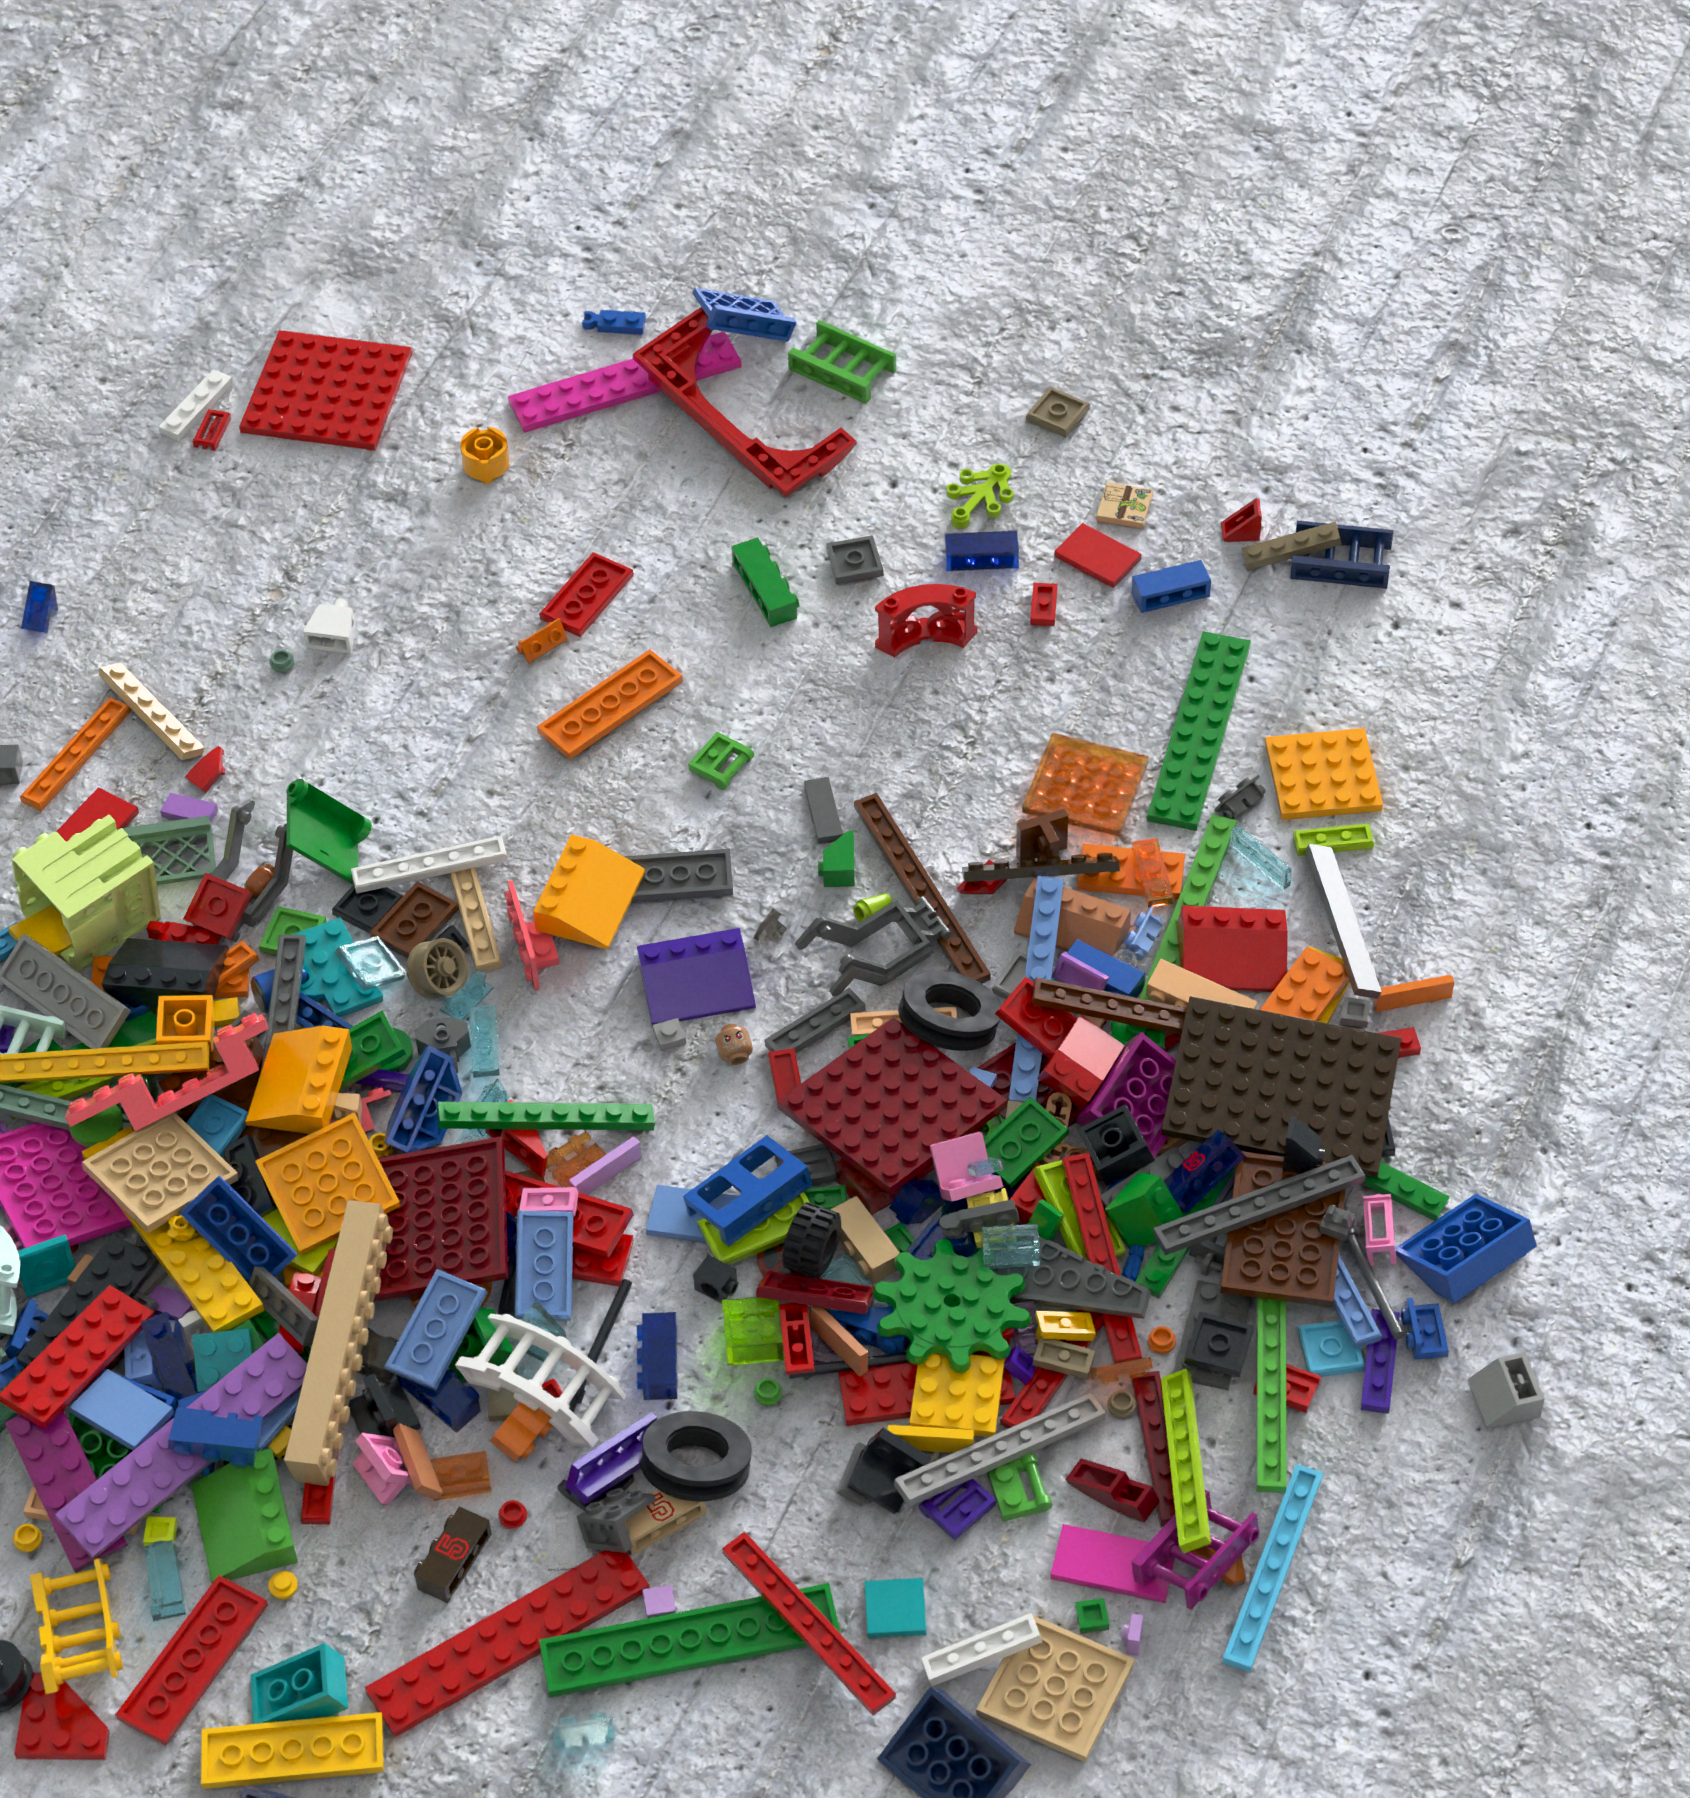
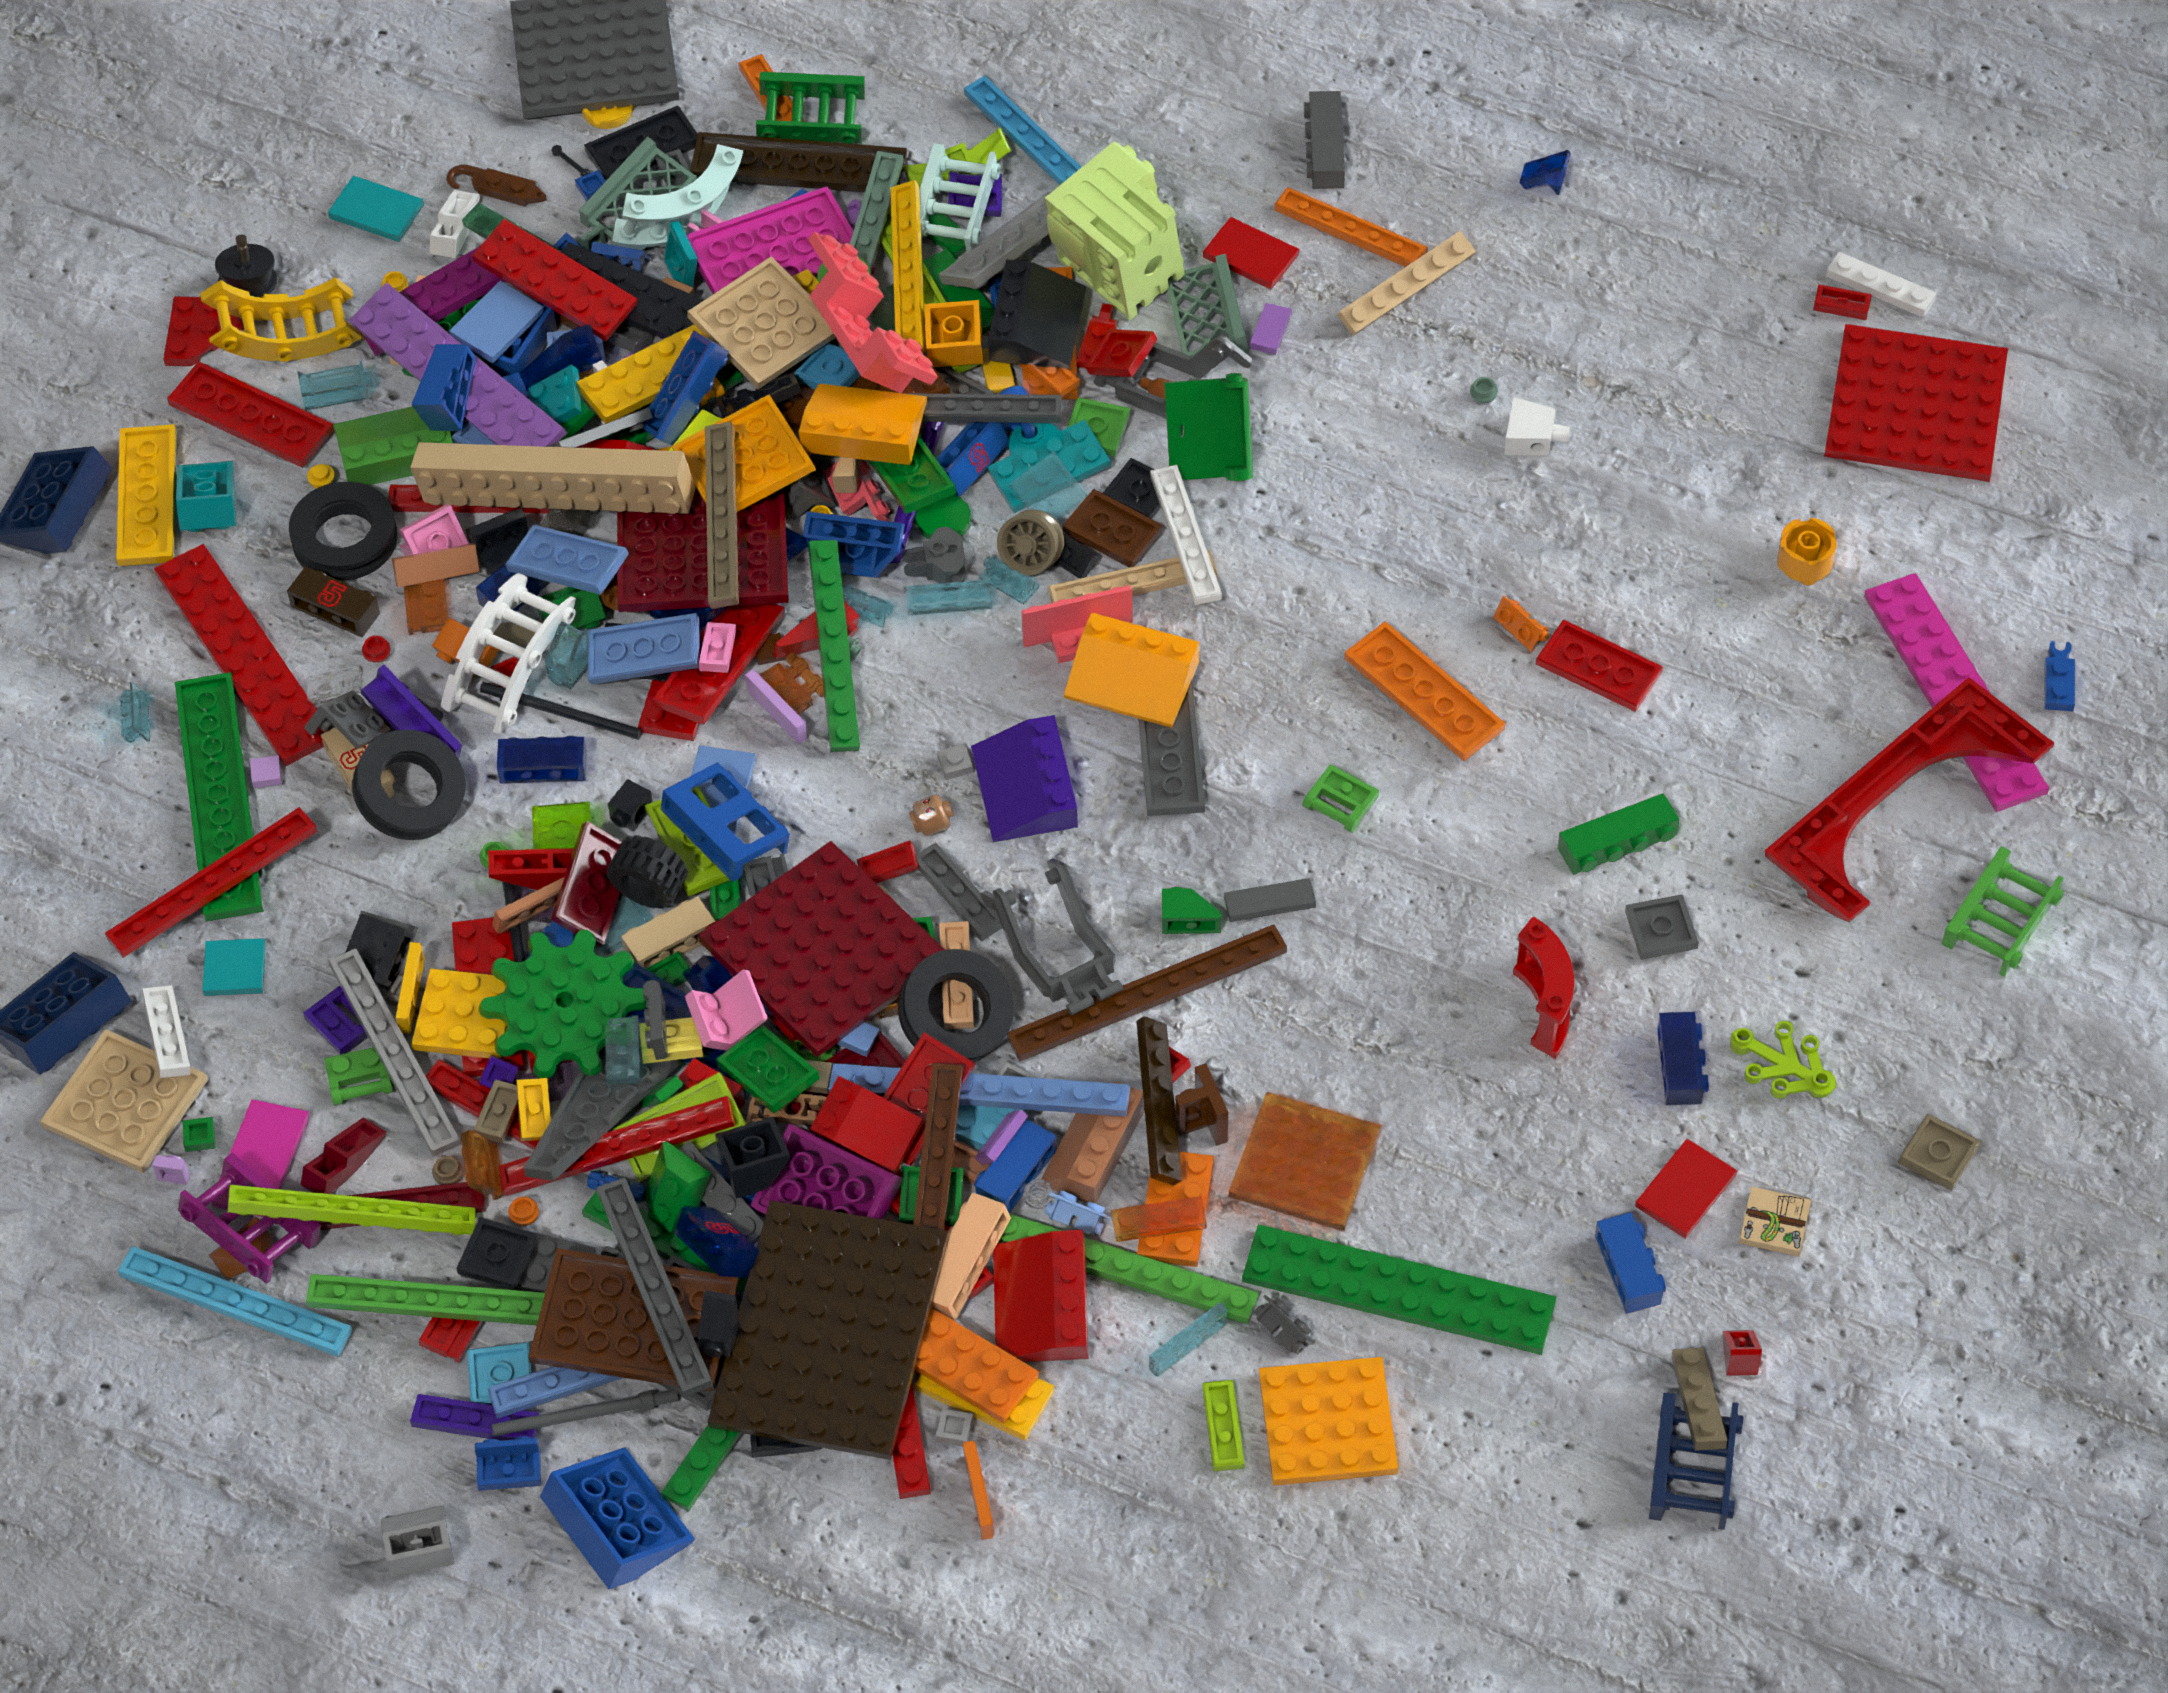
camera: 90 degrees right, 5 degrees up
neon yellow plate [143,1516,178,1549] -> none
red slope [185,746,225,793] -> none
blue fence [692,288,797,342] -> none
clear smoke tile [753,908,787,944] -> none
lime cone [853,893,892,922] -> none
clear light blue tile [967,1158,1003,1177] -> none
red plate [1030,582,1058,626] -> none
tile [1305,844,1382,998] -> none
dark grey tile [1319,1205,1356,1241] -> none
bright pink window [1363,1194,1397,1266] -> none
none -> black tyre [289,481,398,581]
none -> dark tan plate [705,421,739,609]

